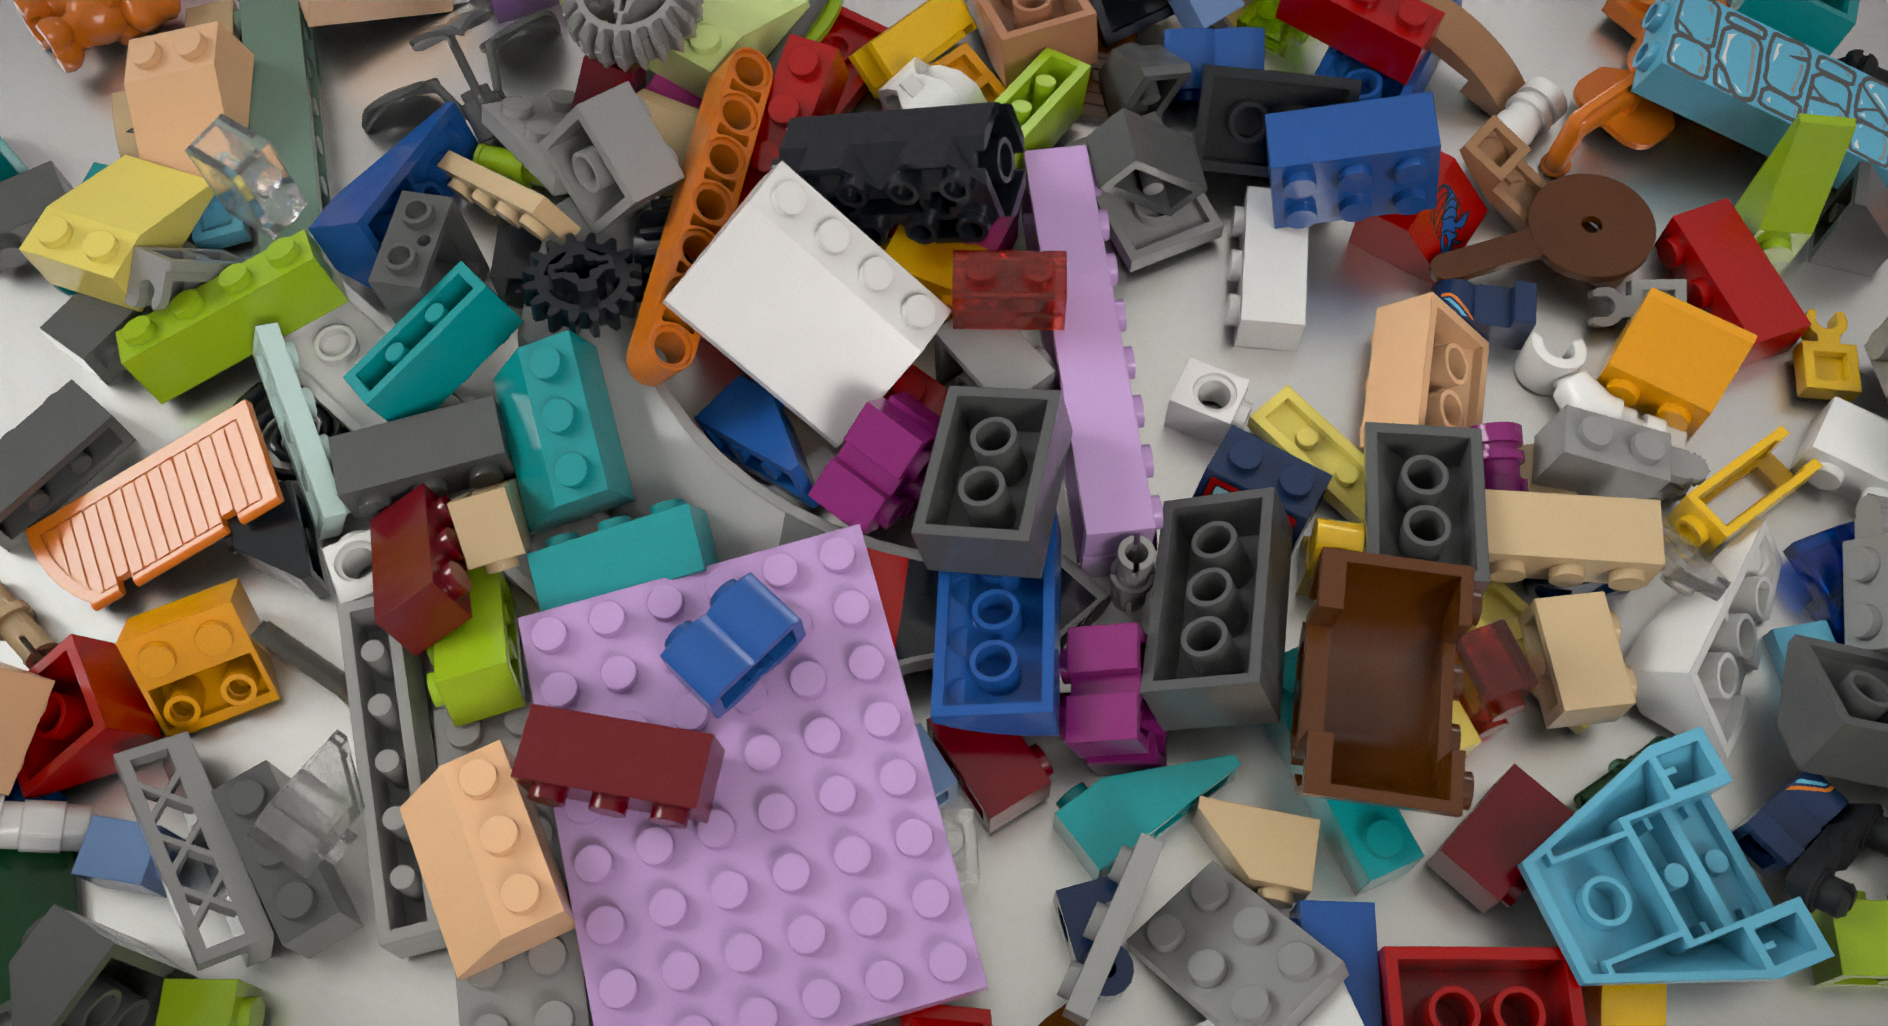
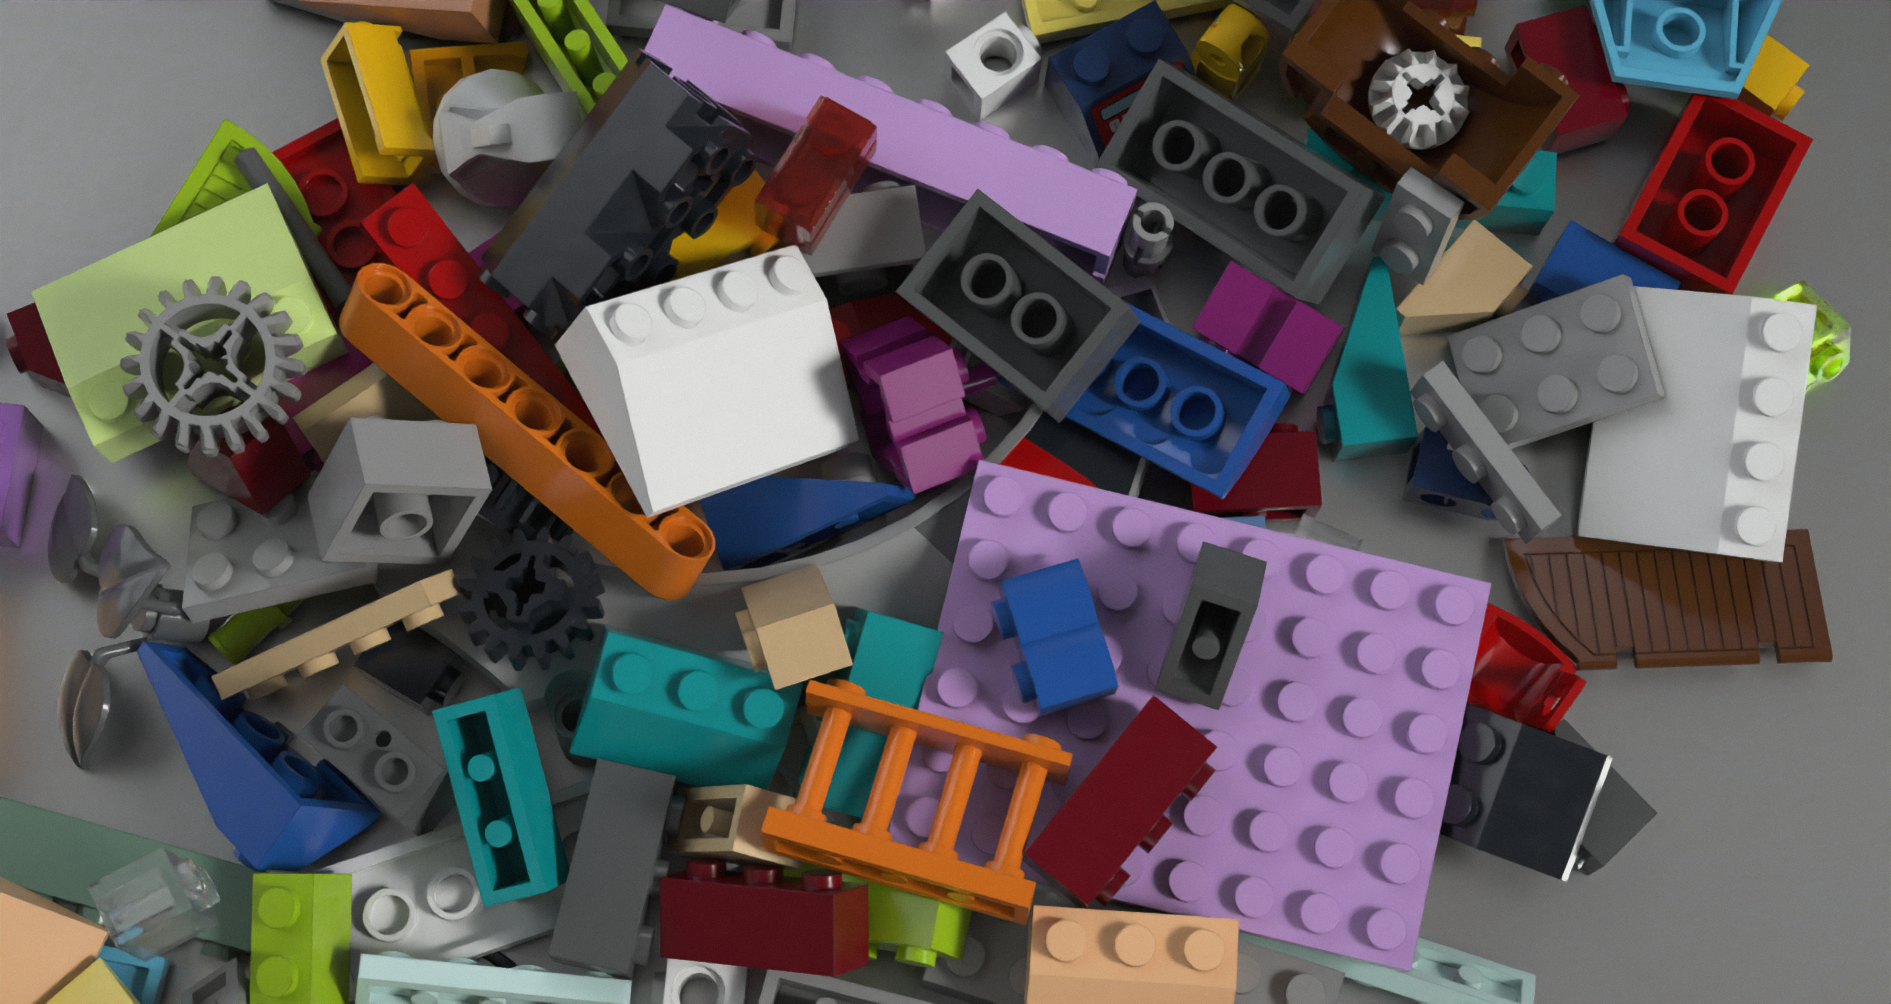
camera: 70 degrees left, 10 degrees up
none -> tan brick [735,564,853,690]
none -> orange fence [761,679,1073,926]
none -> dark grey slope [1155,541,1267,710]
none -> white gear [1368,48,1470,150]
none -> light grey plate [1371,167,1465,285]

